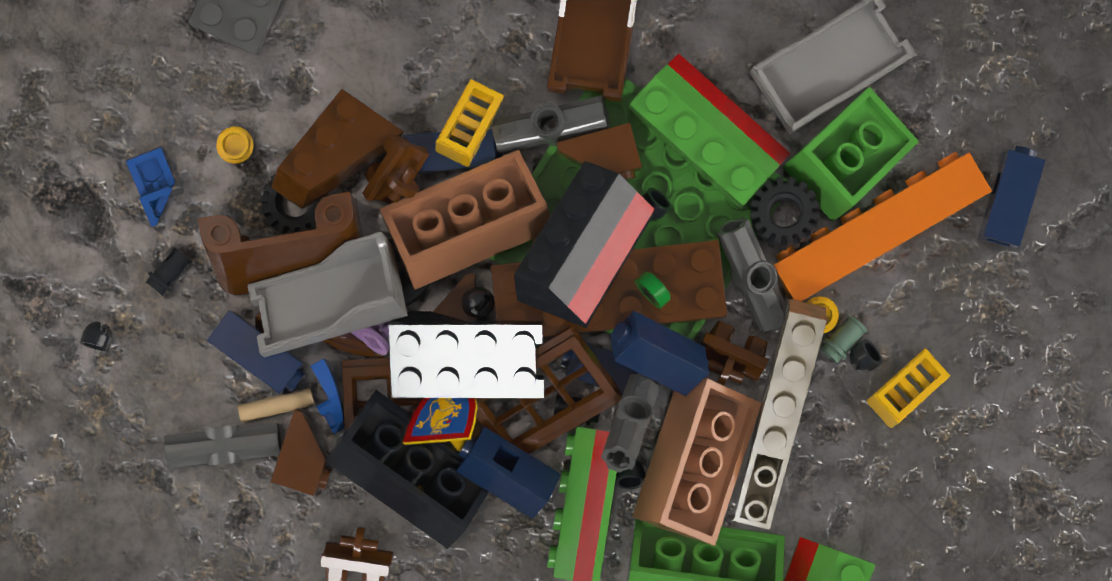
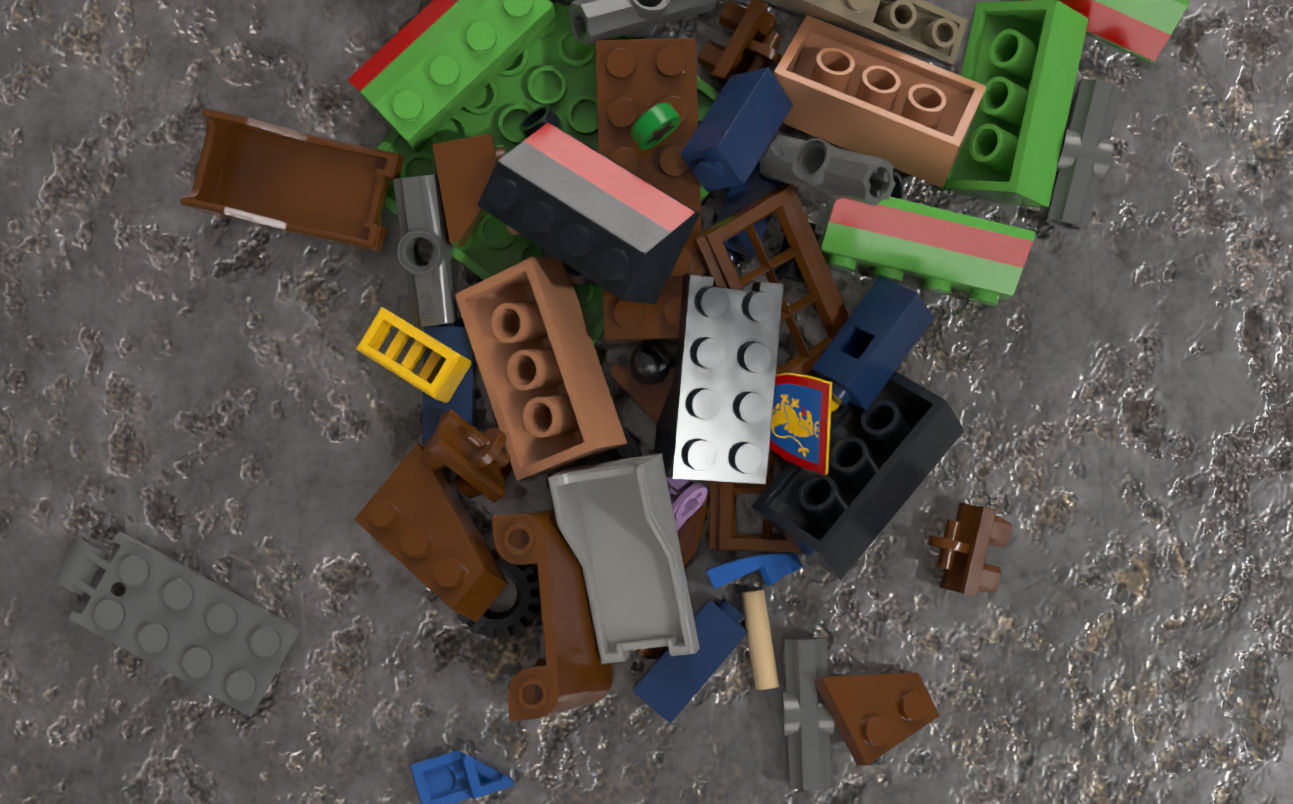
camera: 85 degrees left, 0 degrees up
black pin [146,247,192,296] -> none
yellow plate [216,126,254,164] -> none
reddish brown slope [270,410,332,496] -> none
none -> reddish brown wing [814,672,940,766]

